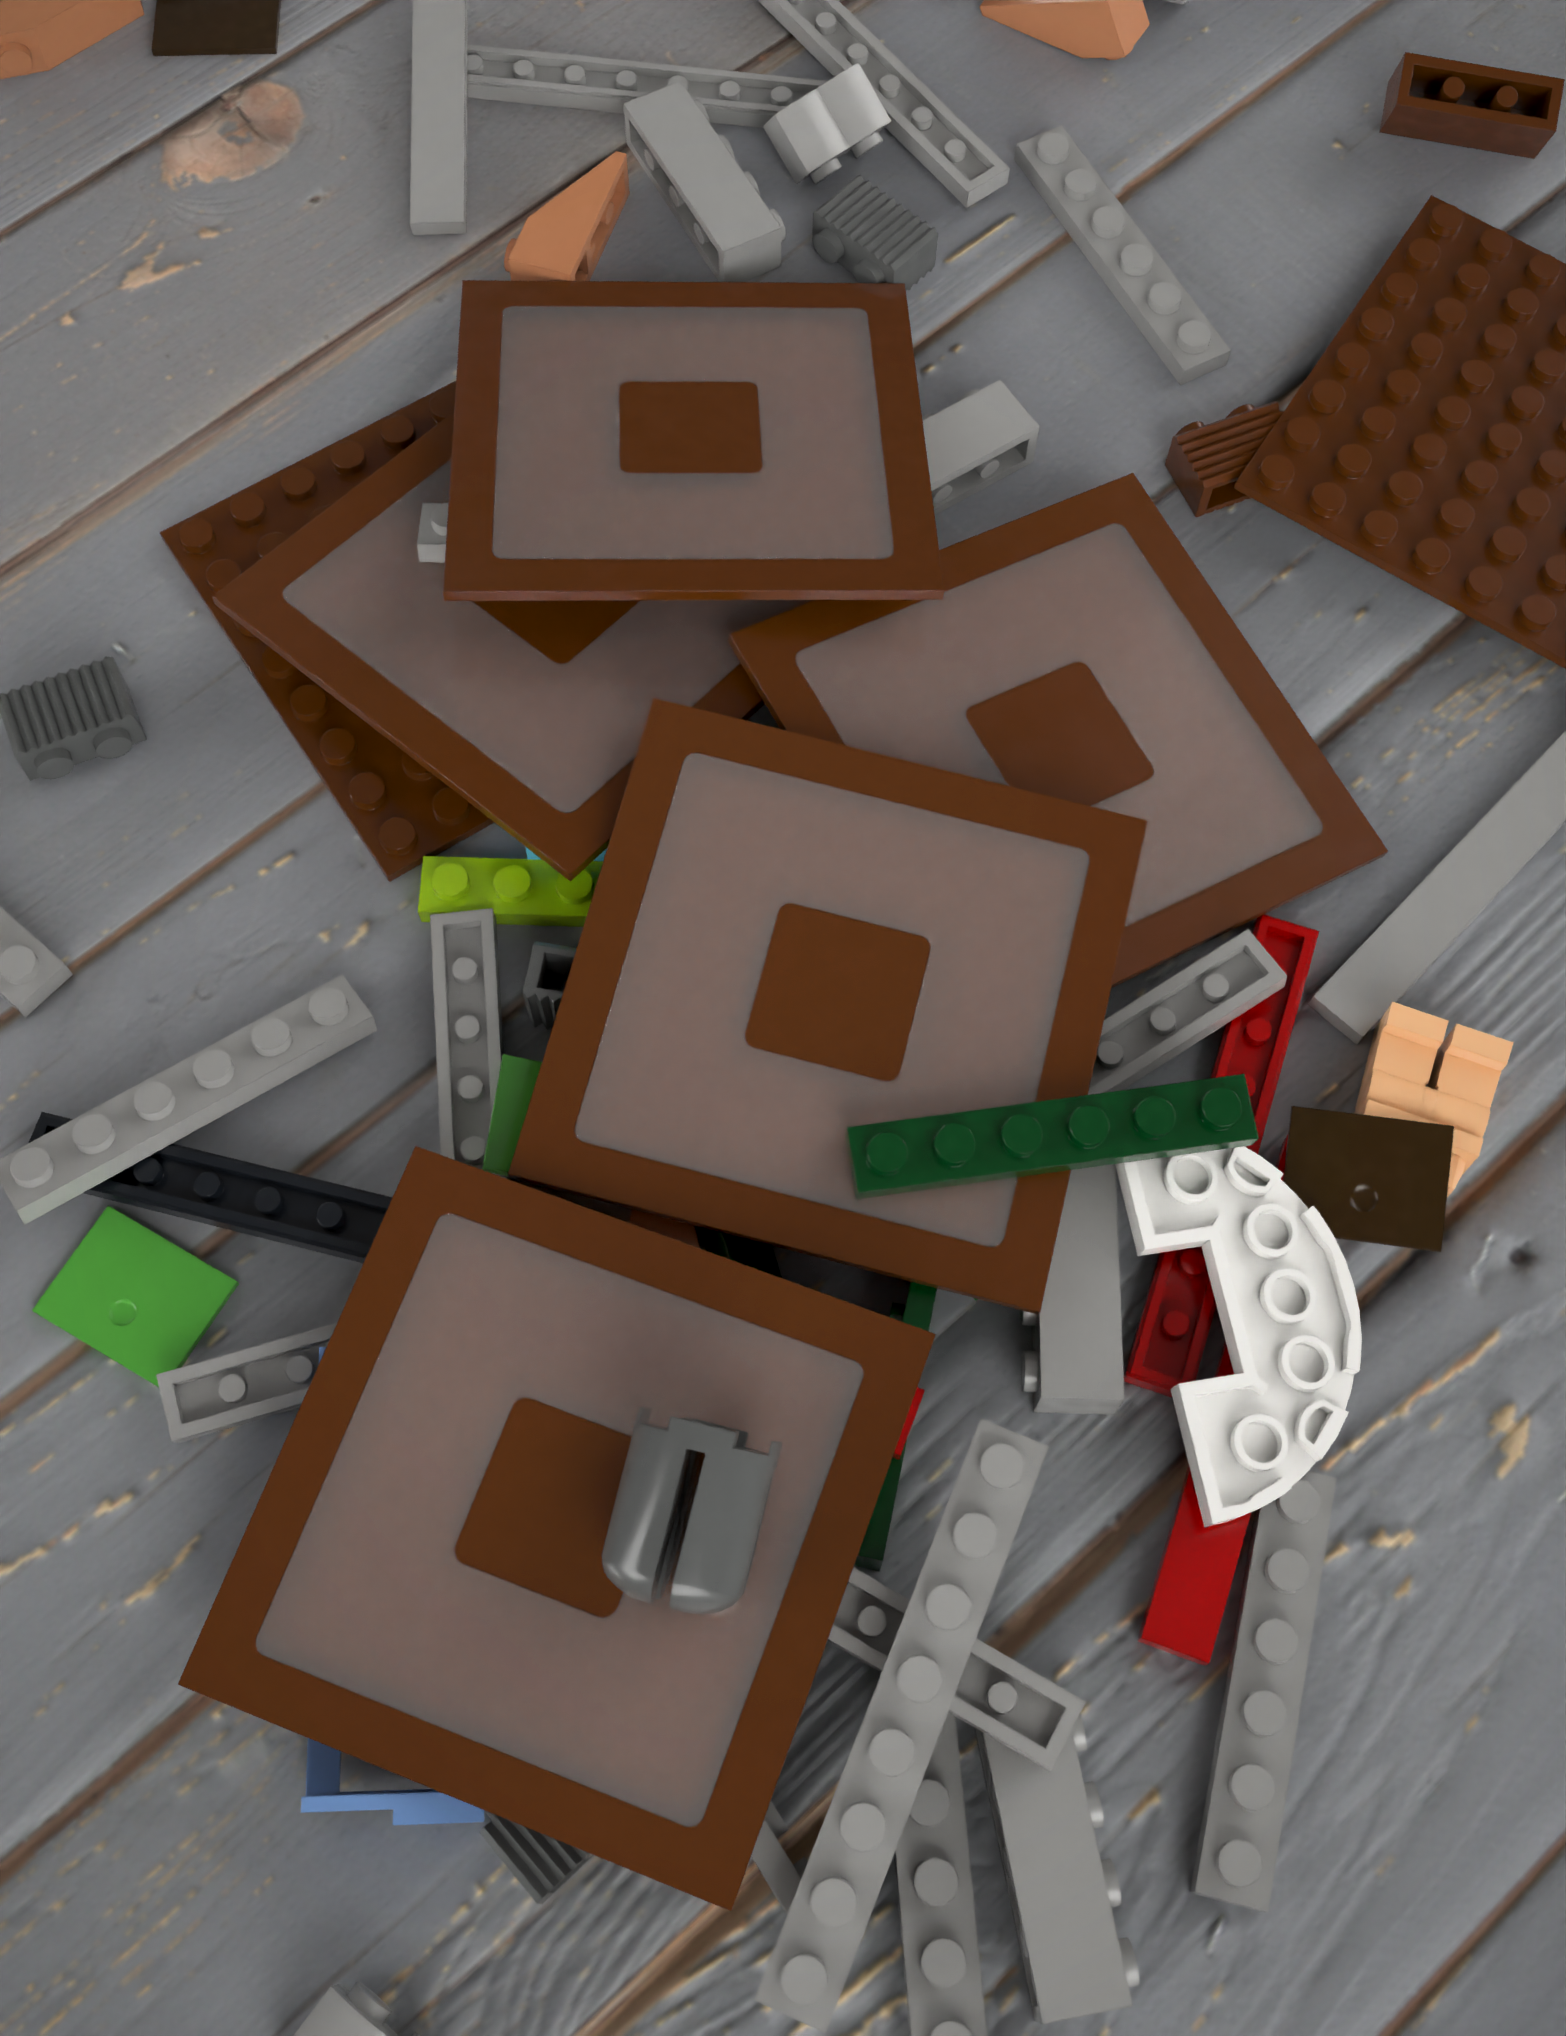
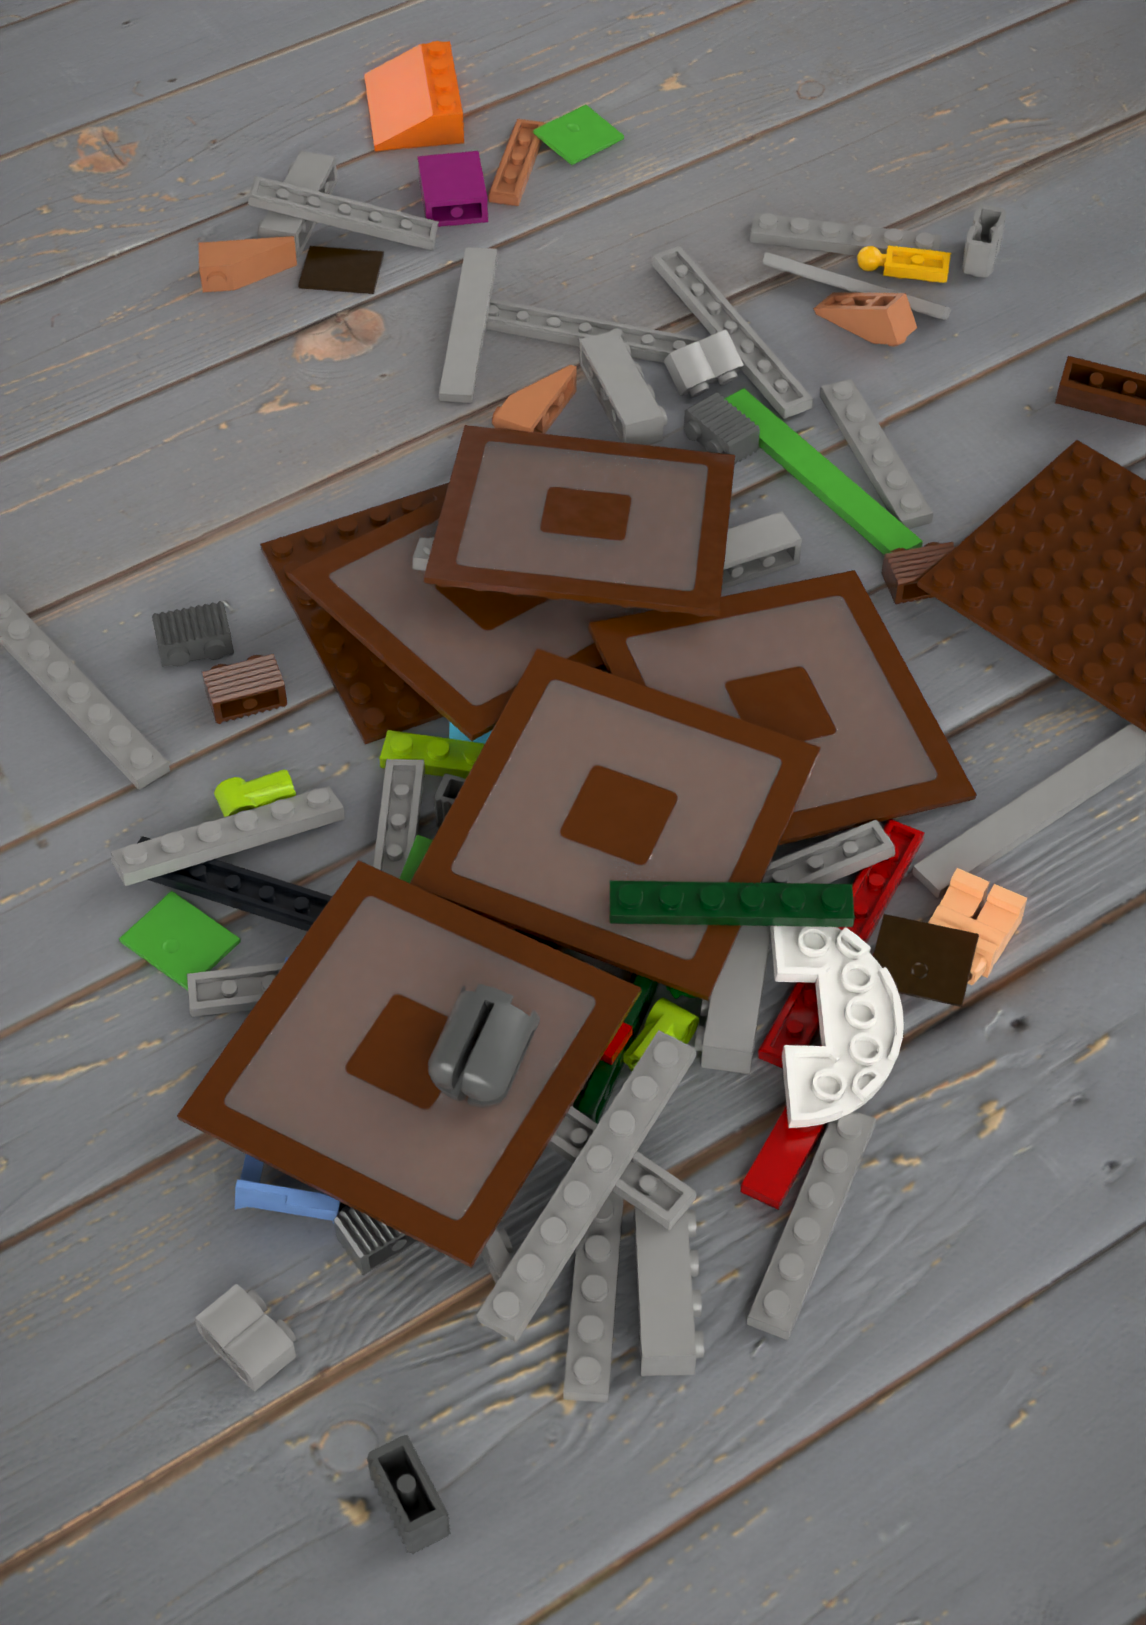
camera: 10 degrees right, 15 degrees down
none -> reddish brown brick [202,653,287,724]
none -> lime piece [214,769,296,817]
none -> lime piece [623,997,699,1071]
none -> bright green tile [724,388,923,555]

